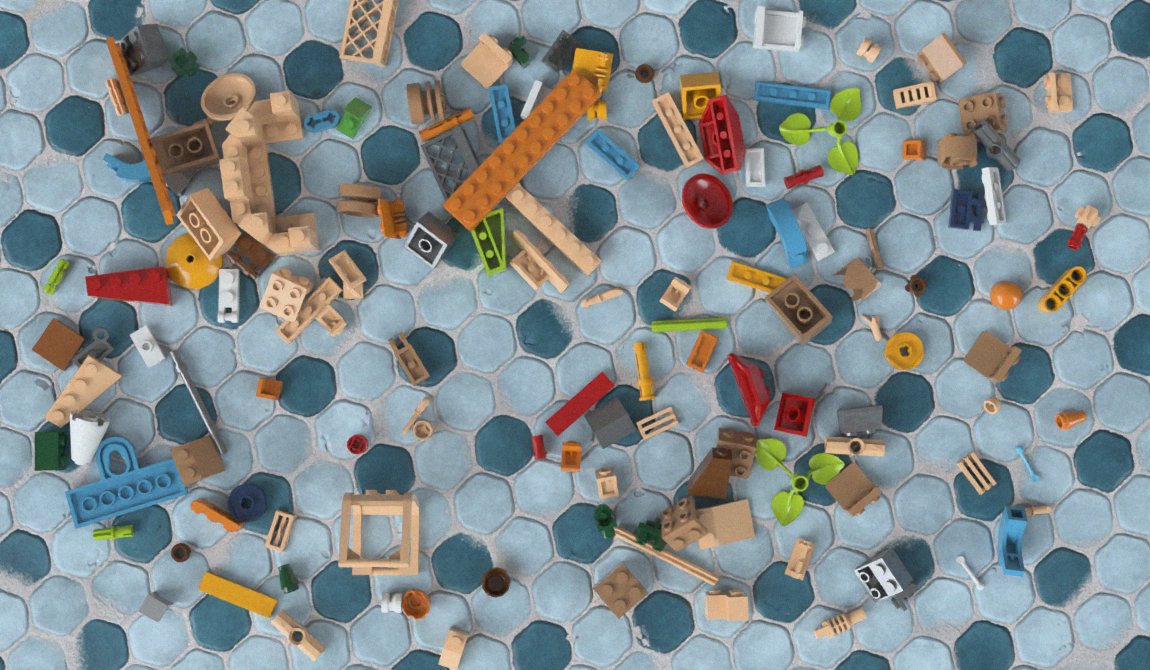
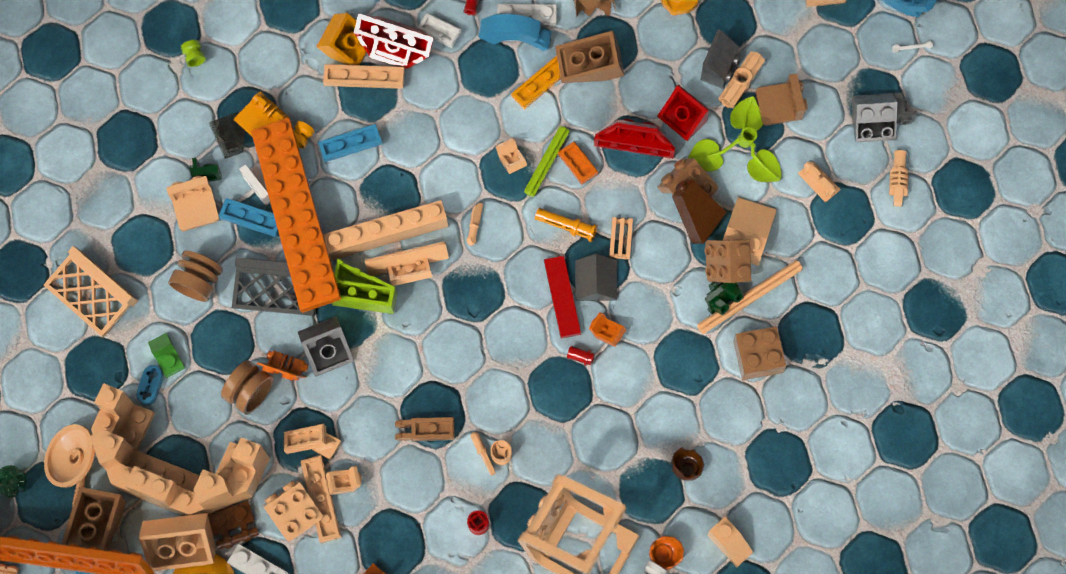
camera: 55 degrees left, 15 degrees down
orange pin [418,107,475,142] -> none
dark green hips [593,504,617,539] -> none
light nougat bracket [595,467,619,499] -> none
reddish brown plate [635,64,654,83] -> none
red dish [682,173,733,229] -> none
light nougat brick [705,589,749,621] -> none
light nougat bar [861,315,883,341] -> none

